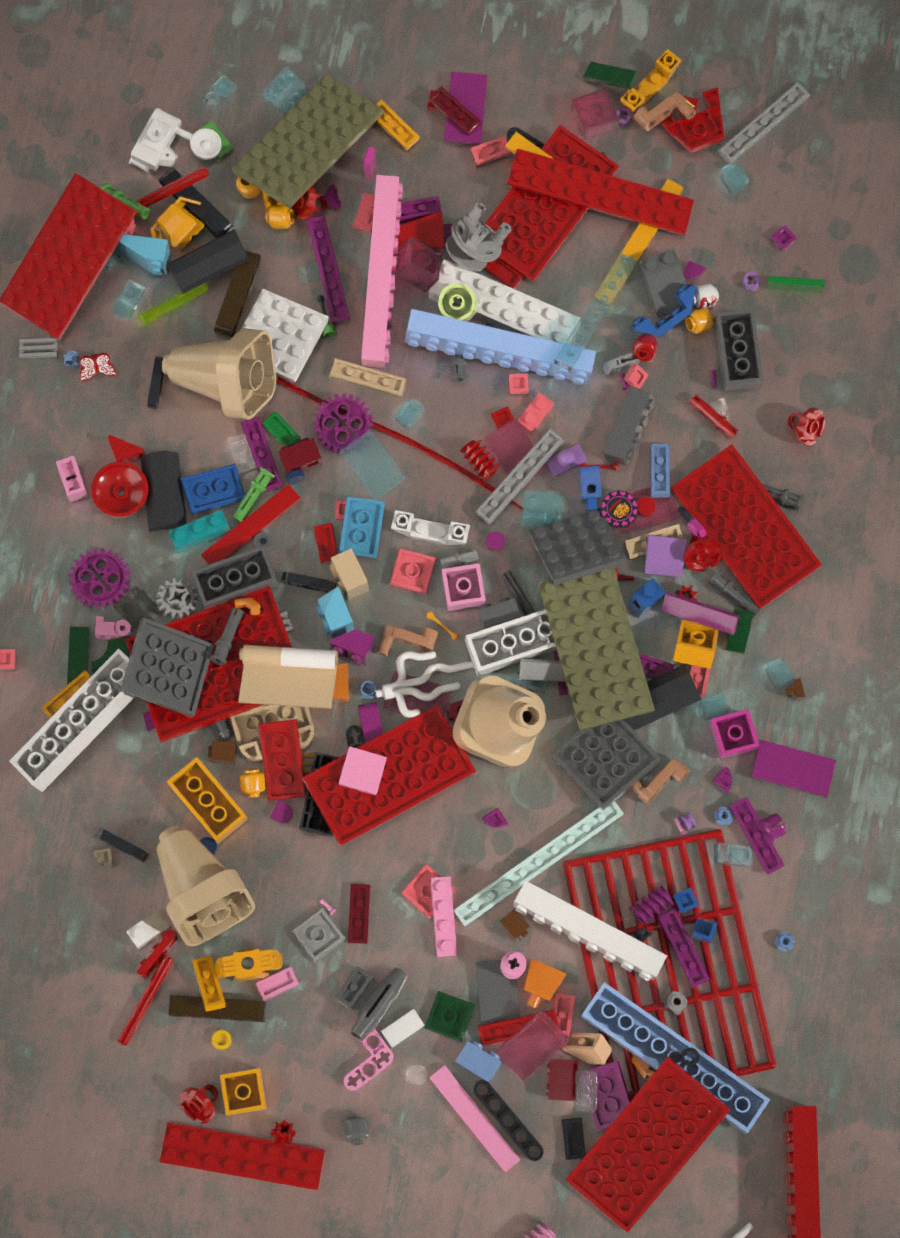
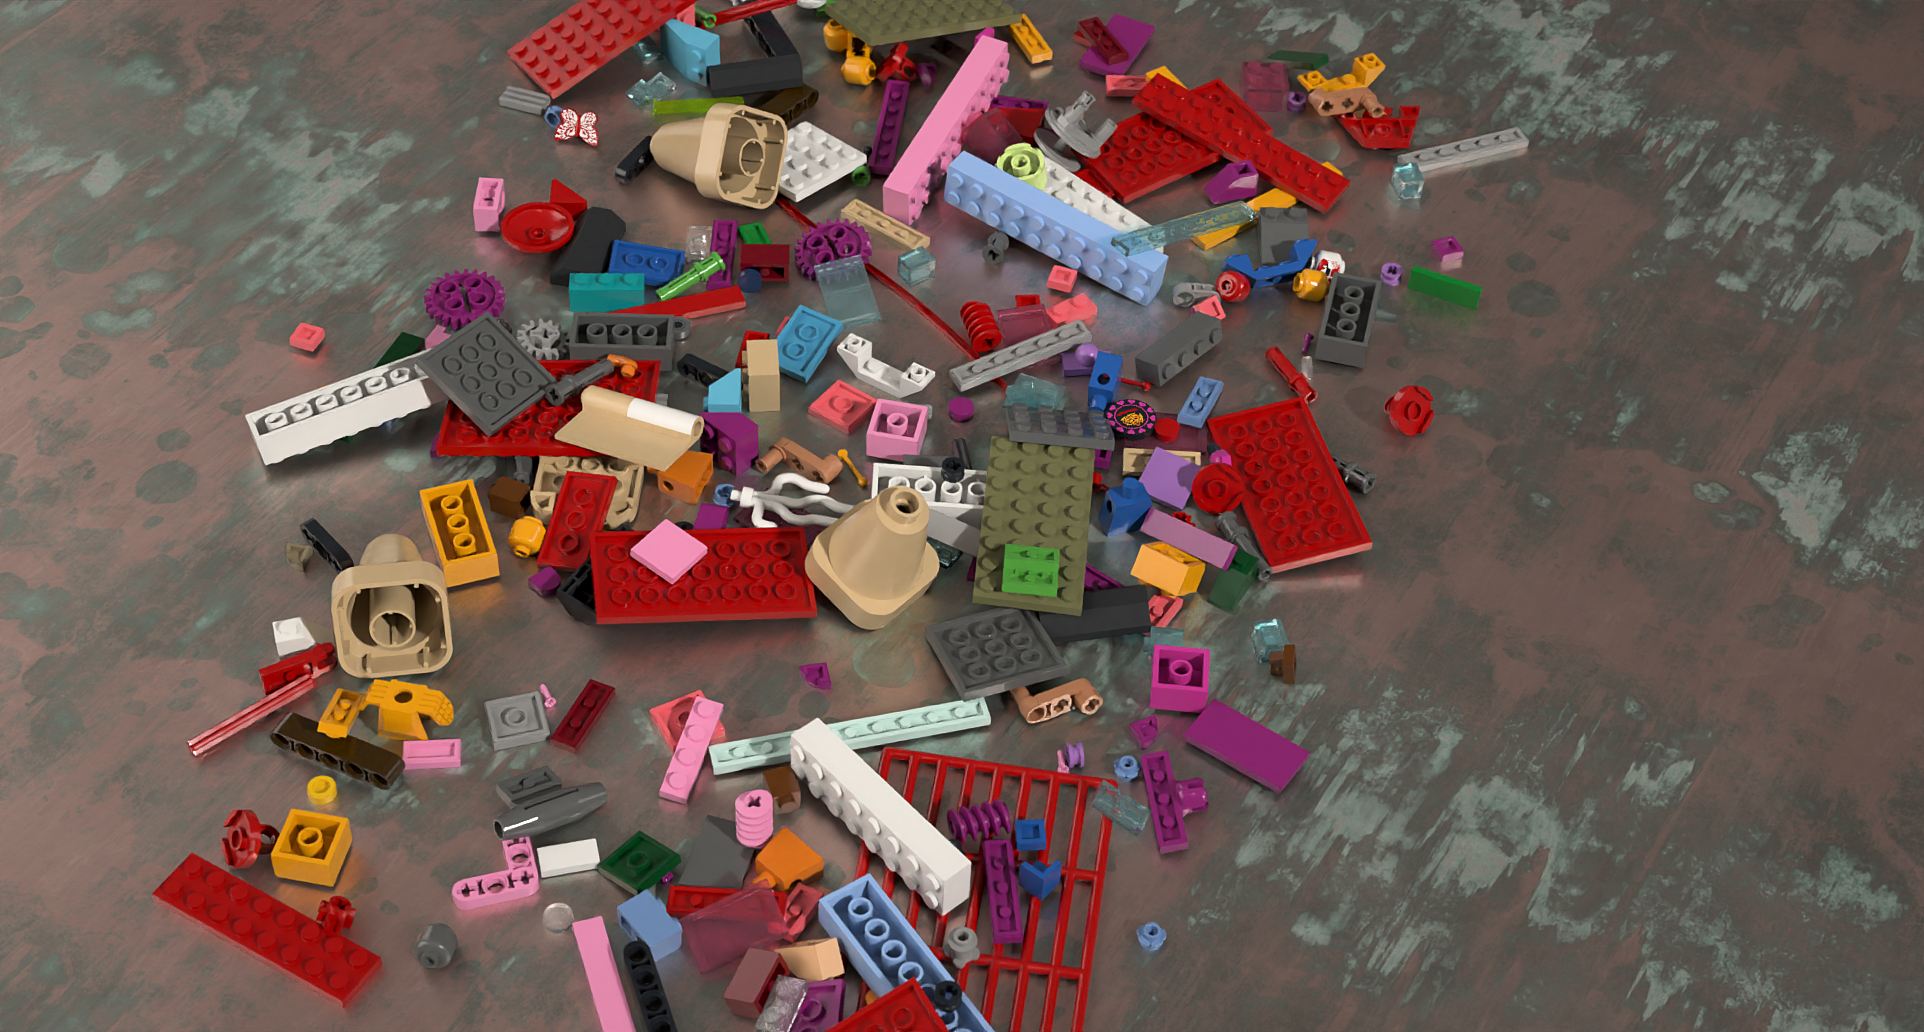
camera: 20 degrees right, 30 degrees down
light orange piece [150,197,204,249] -> none
magenta tile [683,260,706,280] -> none
none -> black bush [941,457,965,483]
none -> bright green slope [1002,544,1059,597]
none -> magenta slope [1204,160,1259,204]

